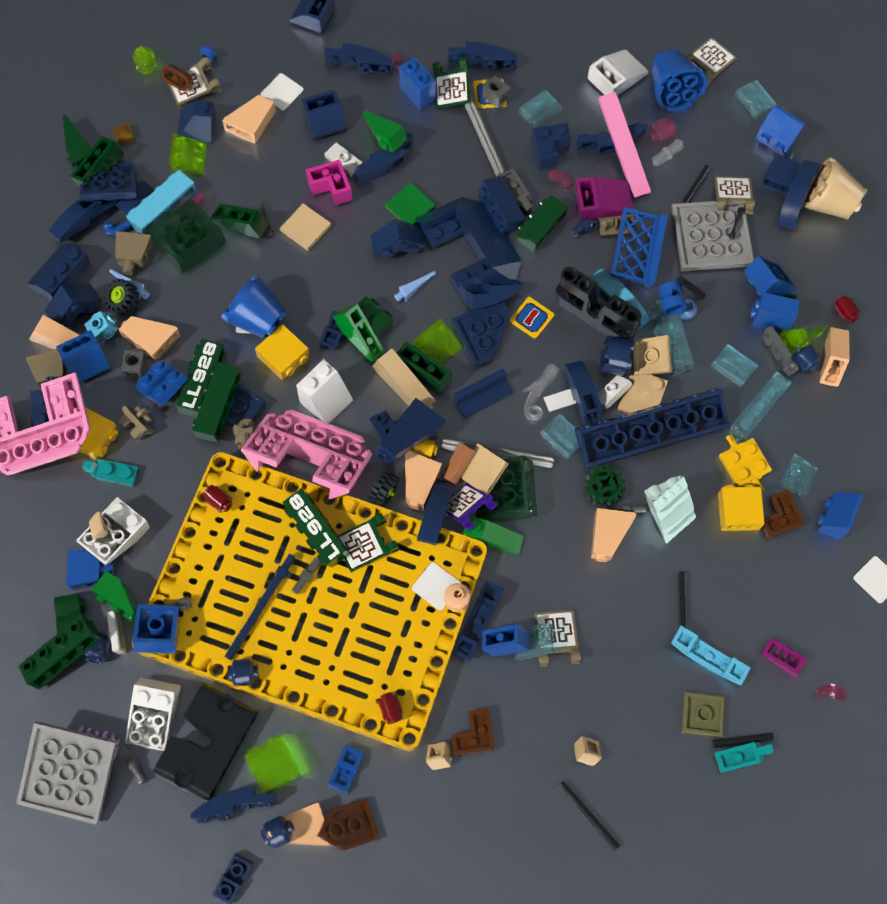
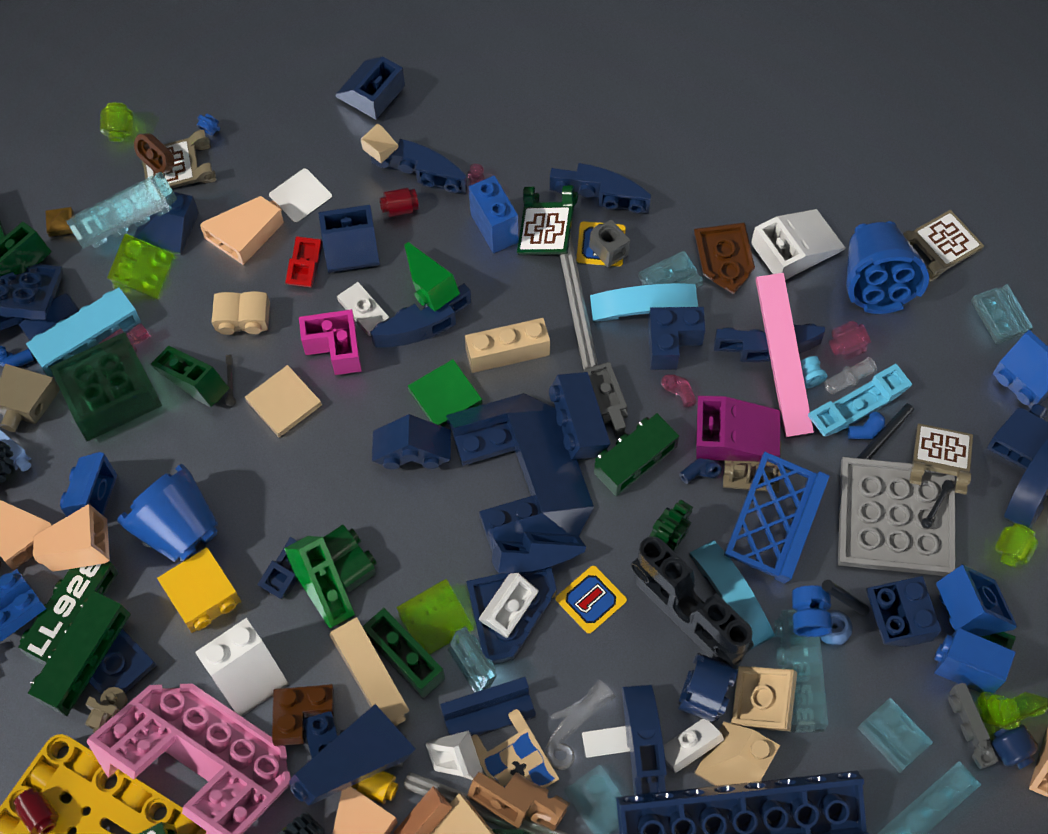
camera: 15 degrees right, 5 degrees down
light blue piece [394,271,436,302] -> none
none -> light nougat slope [33,504,110,572]
none -> blue slope [60,452,117,517]
none -> clear light blue brick [66,172,177,249]
none -> tan brick [212,291,270,335]
none -> reddish brown plate [272,684,334,746]
none -> red slope [285,236,323,288]
none -> tan slope [361,124,399,163]
none -> dark red brick [379,187,419,217]
none -> white slope [425,731,484,780]
none -> clear light blue plate [448,627,497,692]
none -> tan brick [465,318,550,373]
none -> medium nougat plate [467,772,570,831]
none -> tan flag [471,709,560,788]
none -> white slope [479,573,539,638]
none -> medium azure slope [590,283,698,322]
none -> dark green gear [650,499,693,551]
none -> reddish brown tile [694,223,755,294]
none -> medium azure wheel [800,356,828,389]
none -> medium azure slope [808,364,912,437]
none -> blue arm [847,412,885,439]
none -> dark blue slope [866,576,941,647]
none -> clear neon green head [995,523,1038,568]

